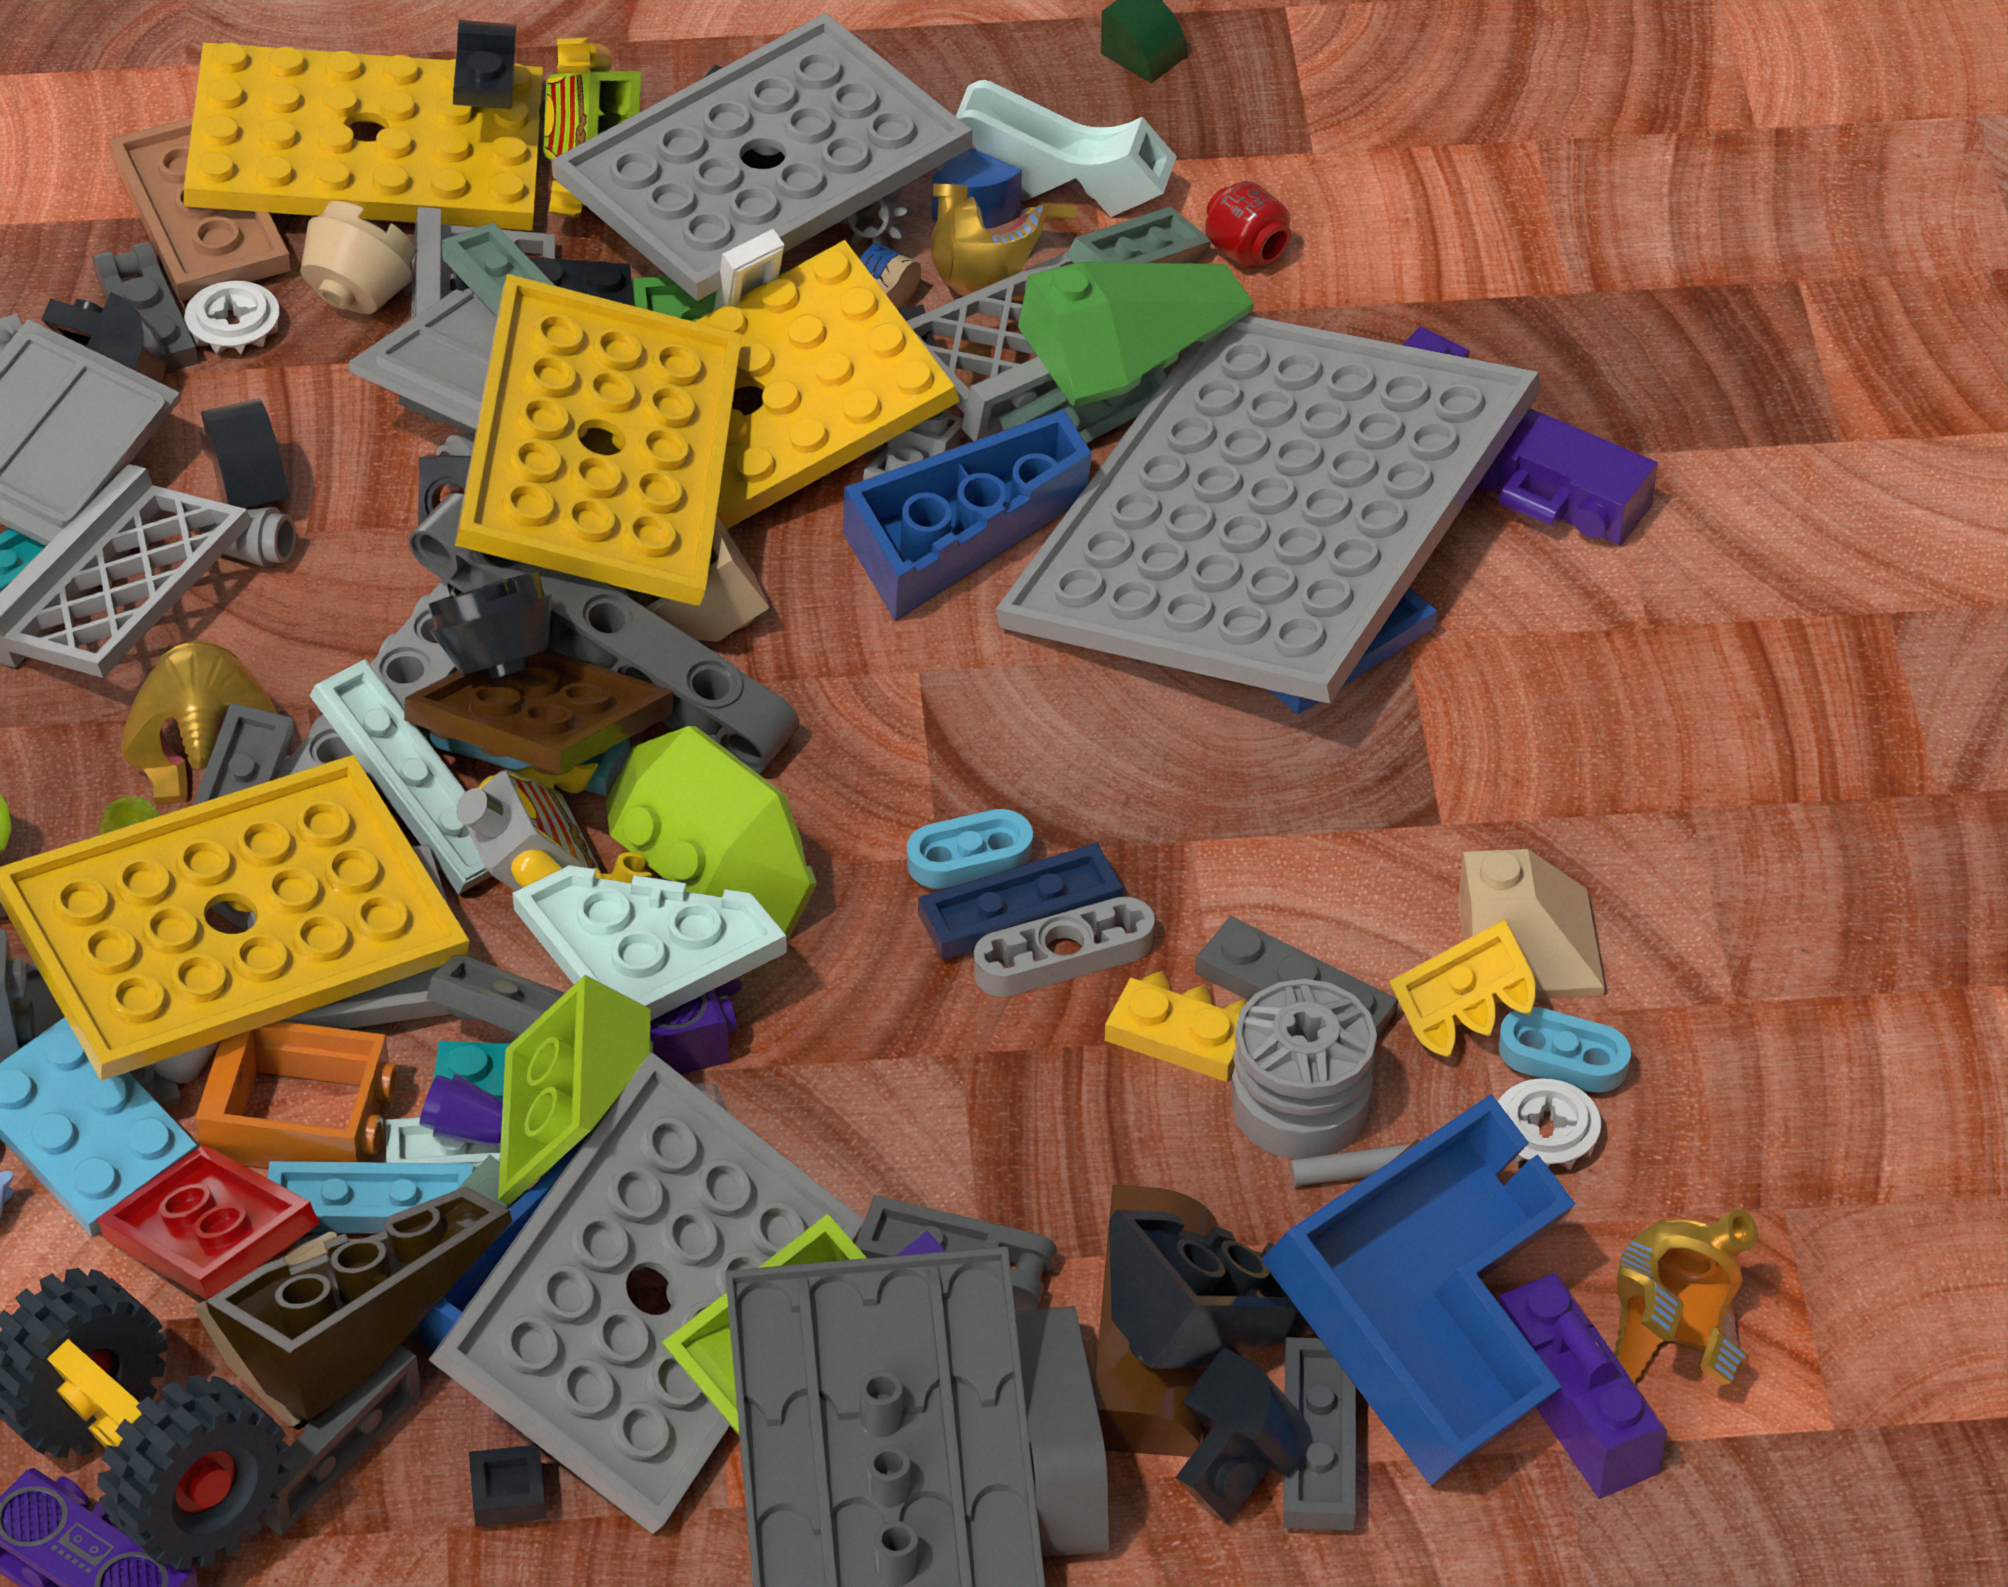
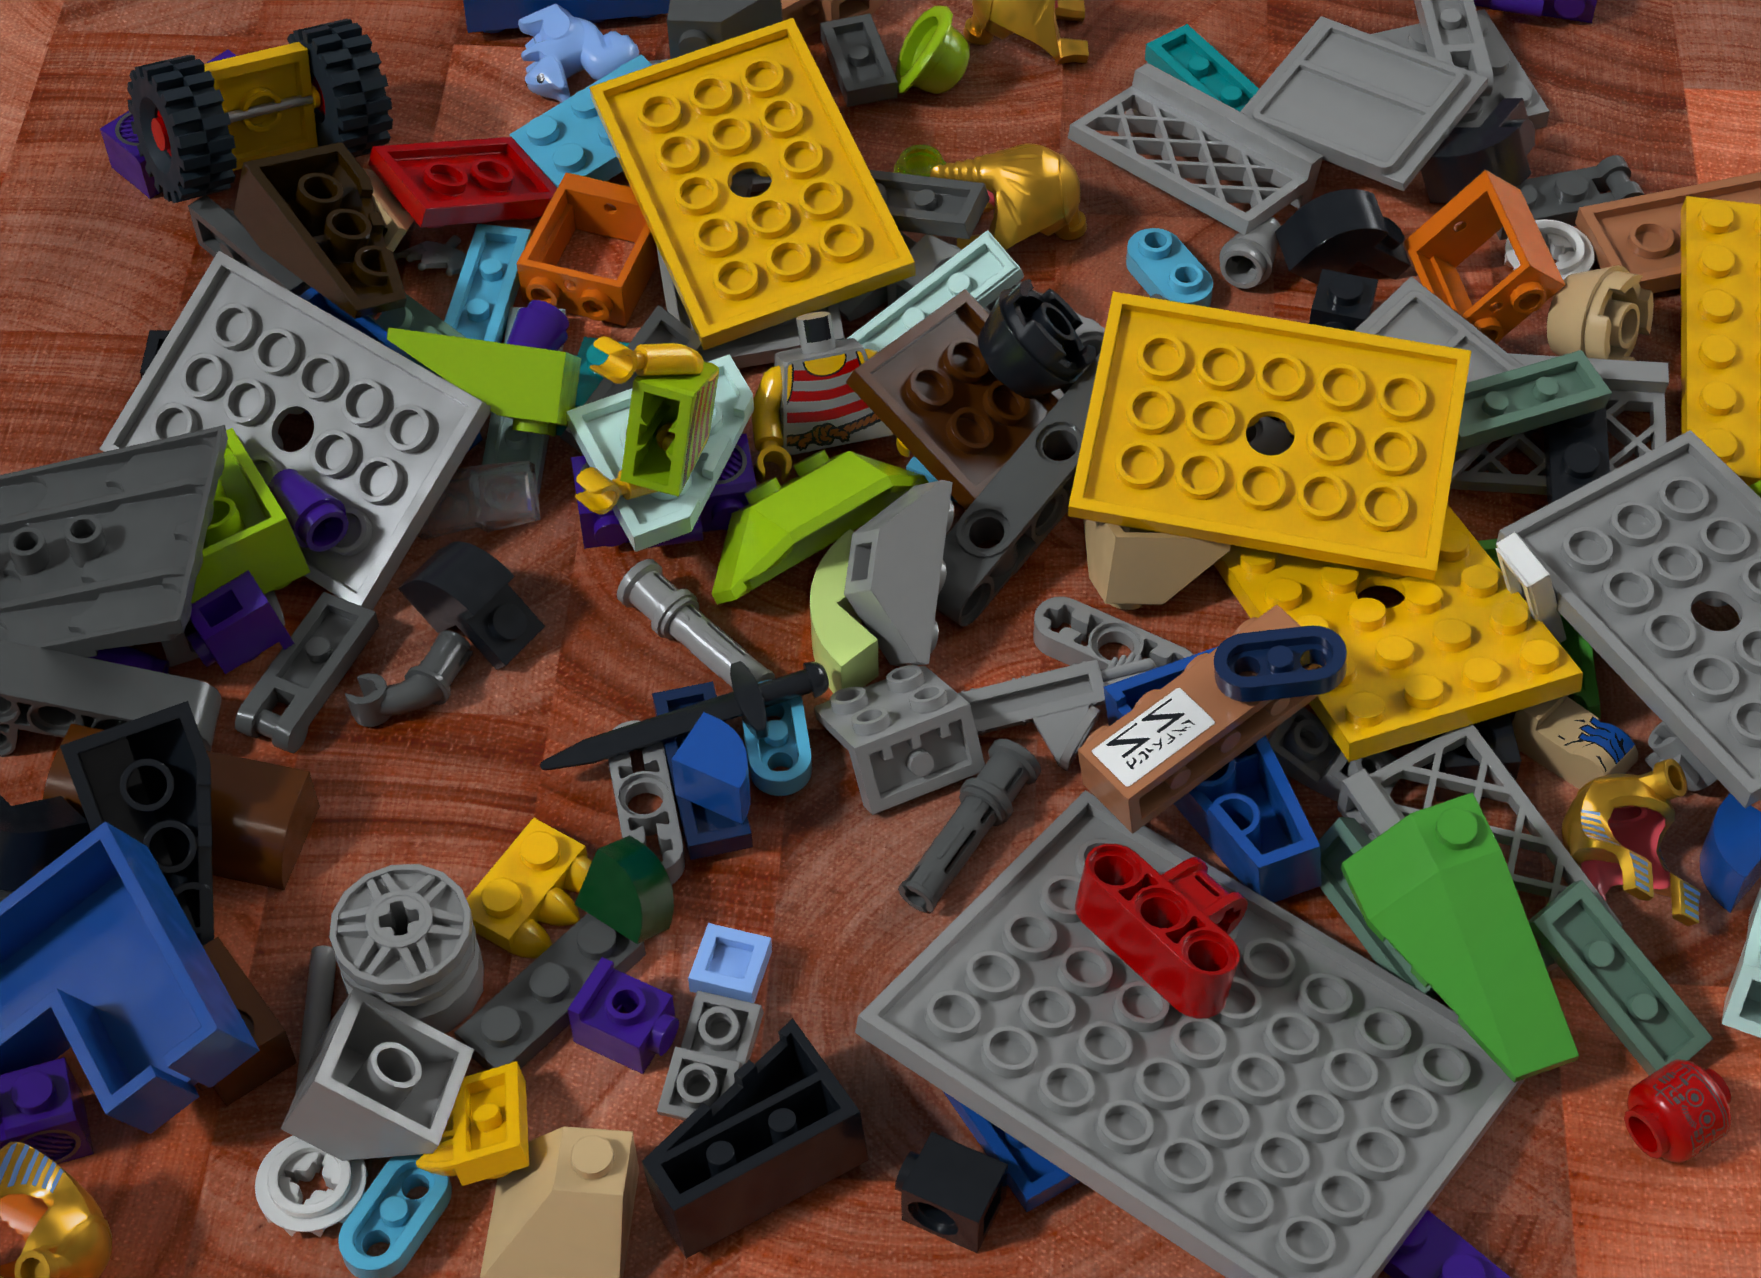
camera: 100 degrees right, 5 degrees up
none -> dark purple cone [268,469,349,552]
none -> light grey slope [281,987,475,1161]
none -> dark grey piece [345,631,473,727]
none -> black brick [398,541,545,670]
none -> black sword [540,661,829,770]
none -> dark purple brick [567,957,679,1074]
none -> dark green brick [574,835,674,944]
none -> torso [575,336,719,515]
none -> light grey pin [617,559,775,689]
none -> black wedge [642,1018,869,1259]
none -> light grey slope [657,990,764,1121]
none -> blue brick [672,712,751,825]
none -> light blue plate [688,923,772,1003]
none -> yellowish green brick [810,529,879,694]
none -> light grey bracket [814,665,985,815]
none -> light grey slope [844,480,954,667]
none -> black brick [895,1132,1008,1253]
none -> dark grey pin [898,739,1041,913]
none -> light grey piece [958,652,1155,771]
none -> light grey beam [1033,597,1193,670]
none -> red piece [1075,844,1248,1019]
none -> nougat brick [1078,605,1322,834]
none -> medium azure plate [1126,228,1213,307]
none -> dark blue plate [1214,625,1347,702]
none -> black brick [1309,269,1378,331]
none -> orange window [1404,170,1565,344]

